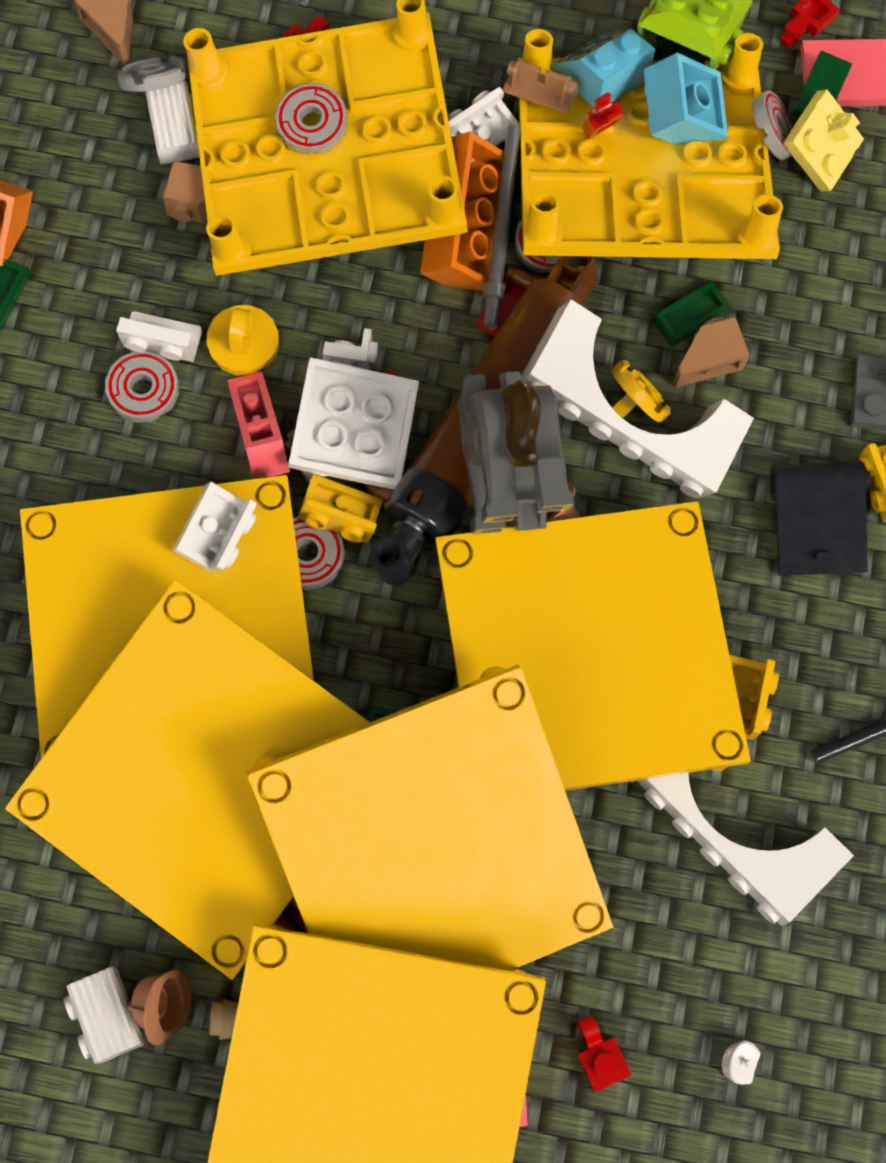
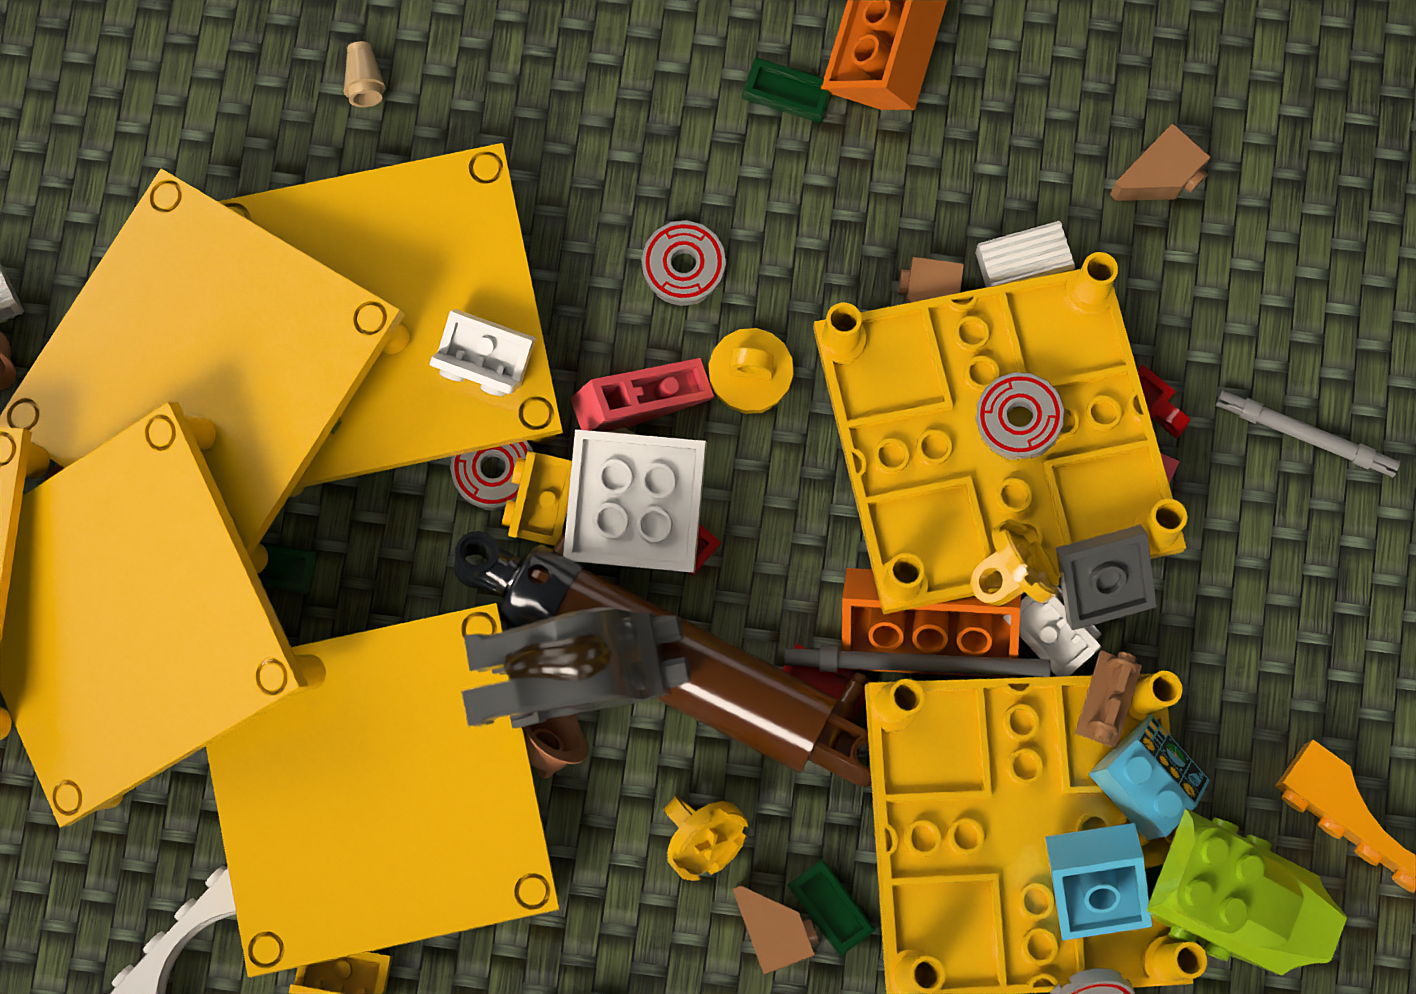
camera: 95 degrees right, 5 degrees up
white bracket [116,311,202,362] -> none
light grey tile [117,56,188,92] -> none
white bracket [323,328,378,370] -> none
white arch [521,299,754,499] -> none
red plate [582,92,625,139] -> none
none -> yellow tile [971,519,1059,605]
none -> dark grey hinge [1056,524,1157,631]

